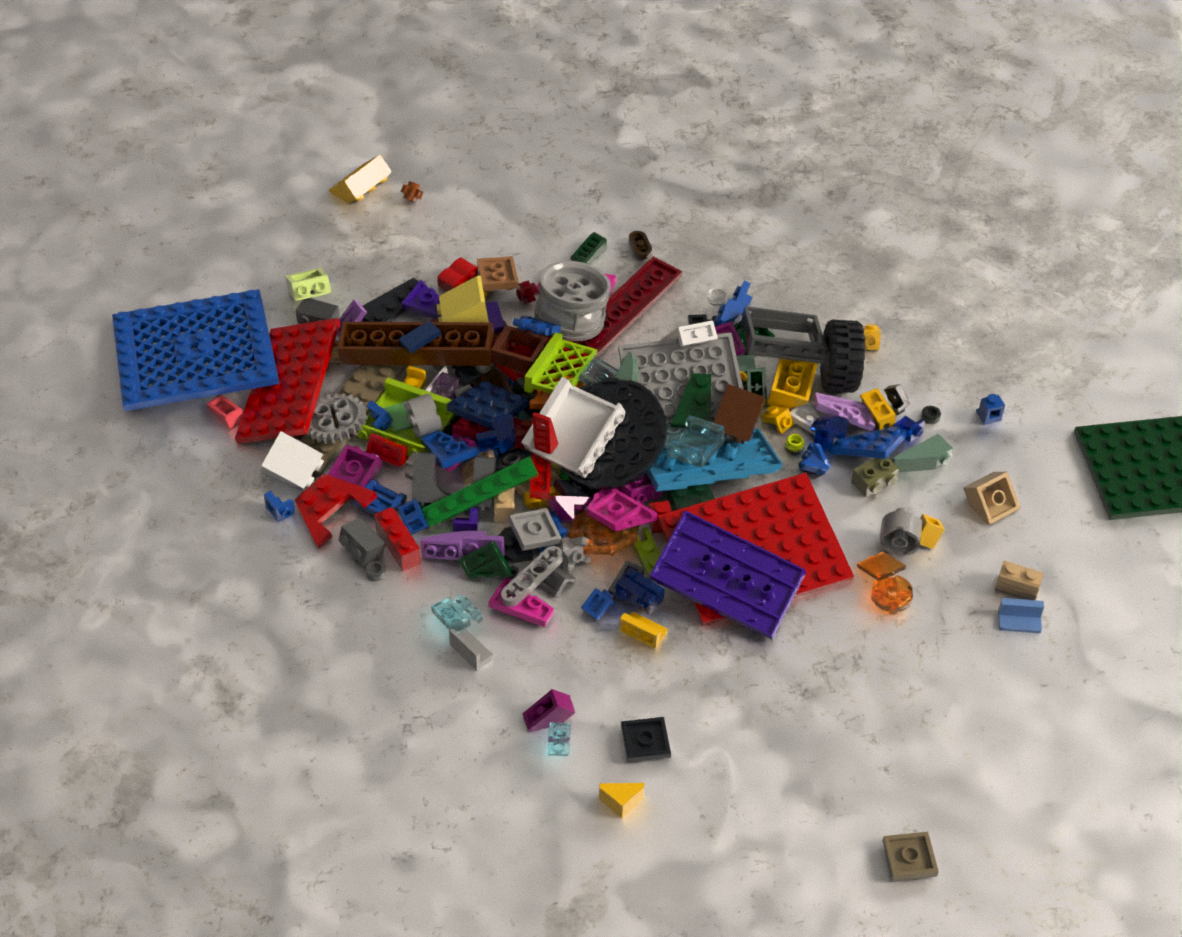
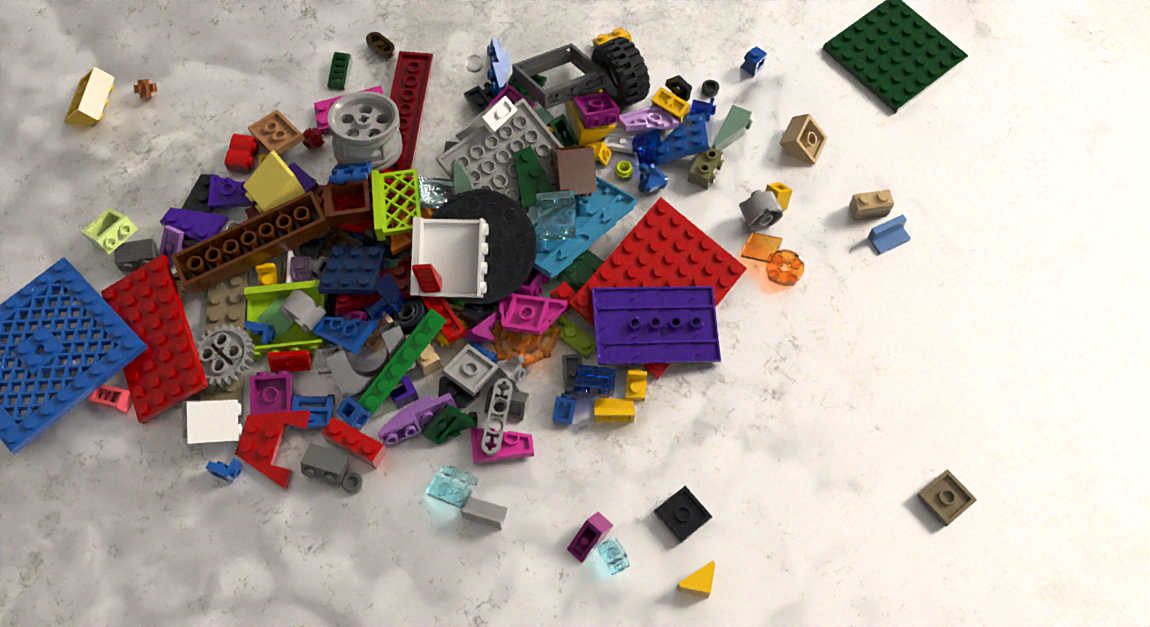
camera: 30 degrees left, 15 degrees up
dark blue tile [398,321,441,354] -> none
none -> dark purple wing [160,208,229,243]
none -> magenta plate [573,91,620,128]
none -> yellow bracket [625,369,647,401]

